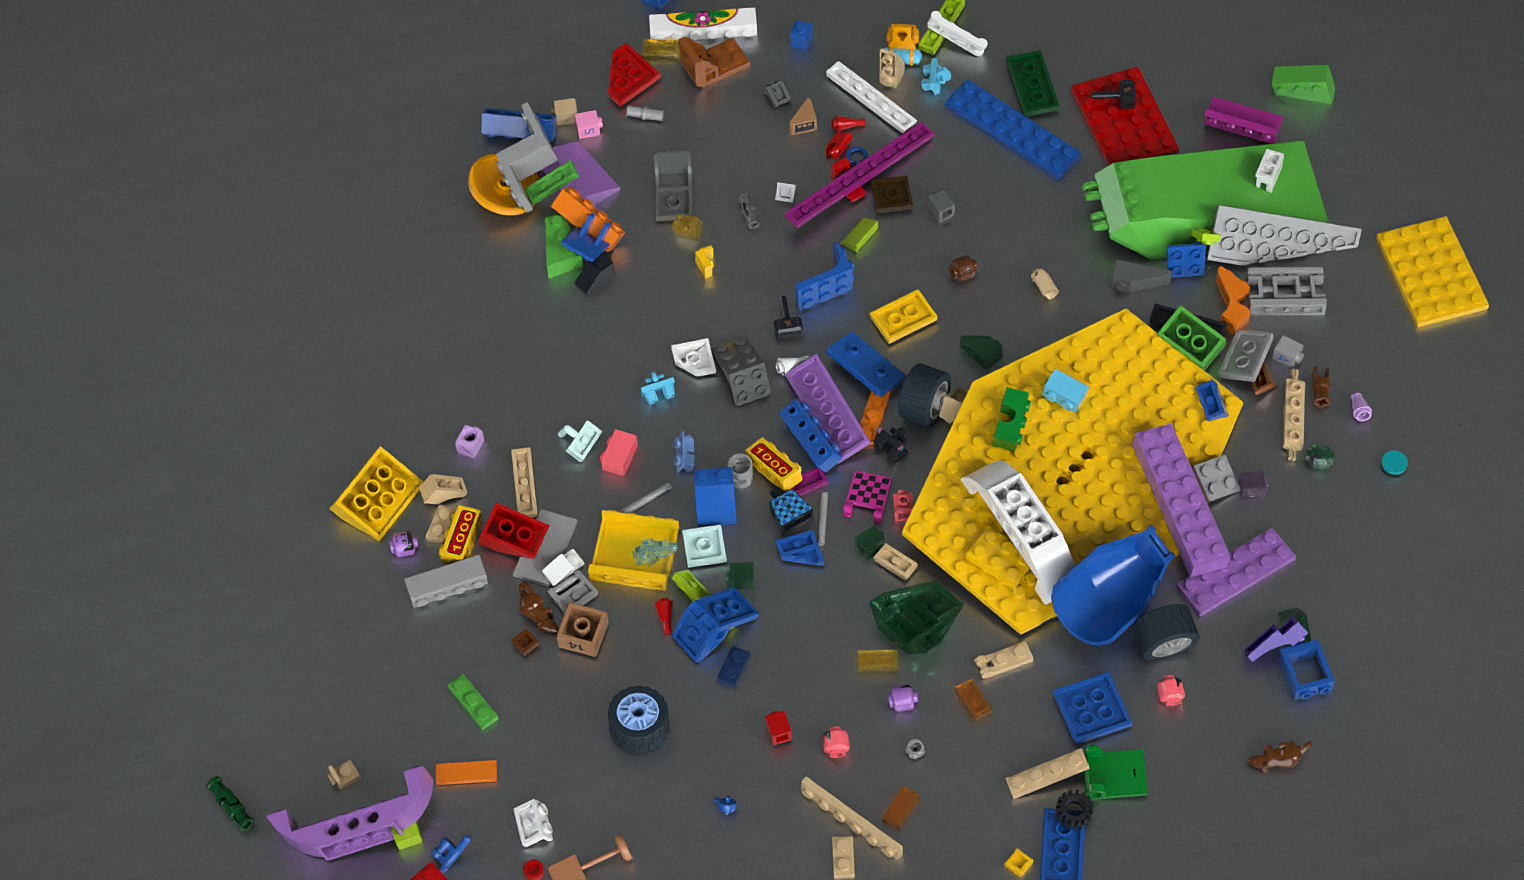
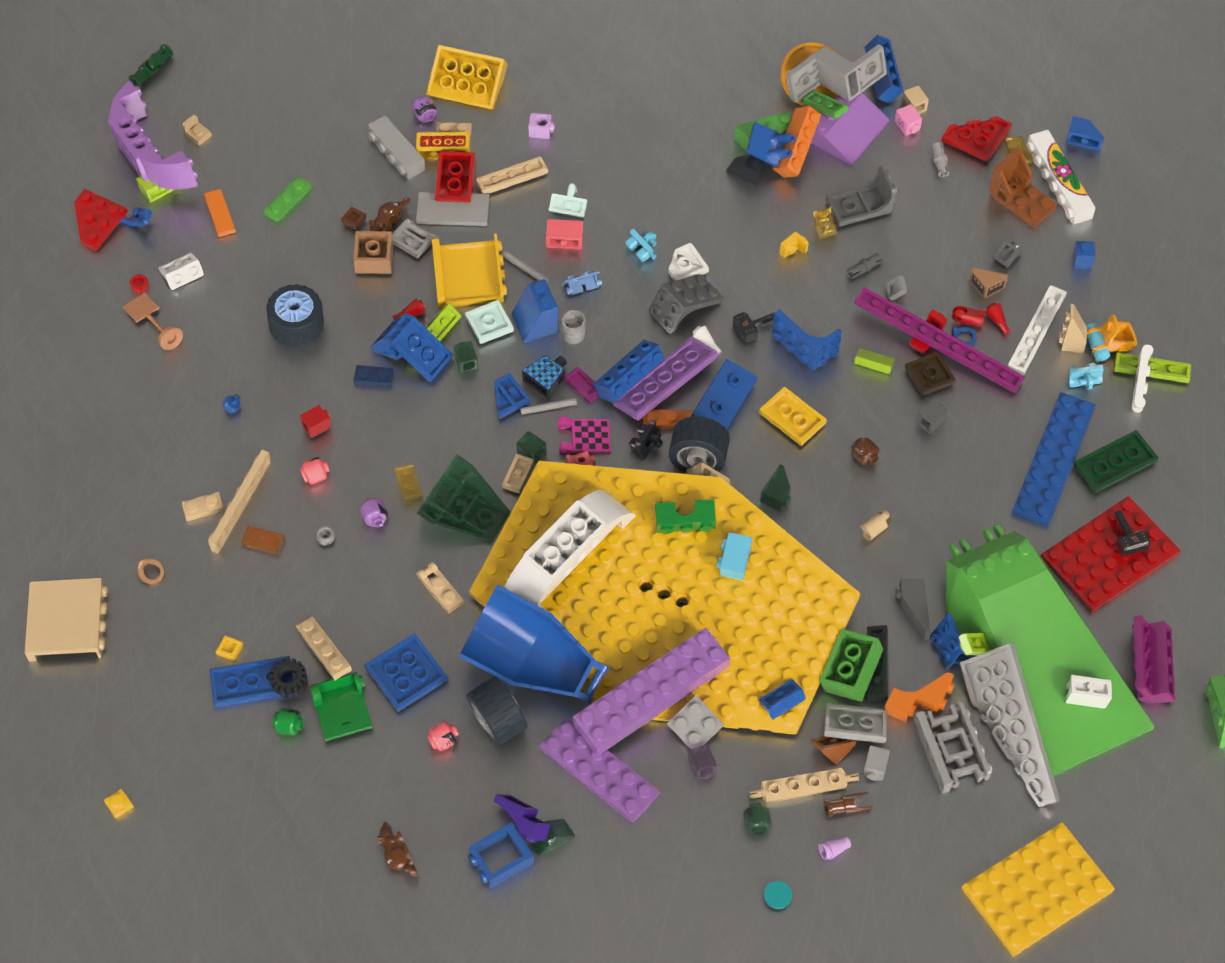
camera: 70 degrees right, 0 degrees up
tan arch [419,474,468,505] -> none
white slope [542,549,585,587] -> none
clear light blue plate [633,539,678,567] -> none
yellow brick [745,437,802,493] -> none
clear orange plate [955,678,993,722] -> none
none -> green head [272,708,304,736]

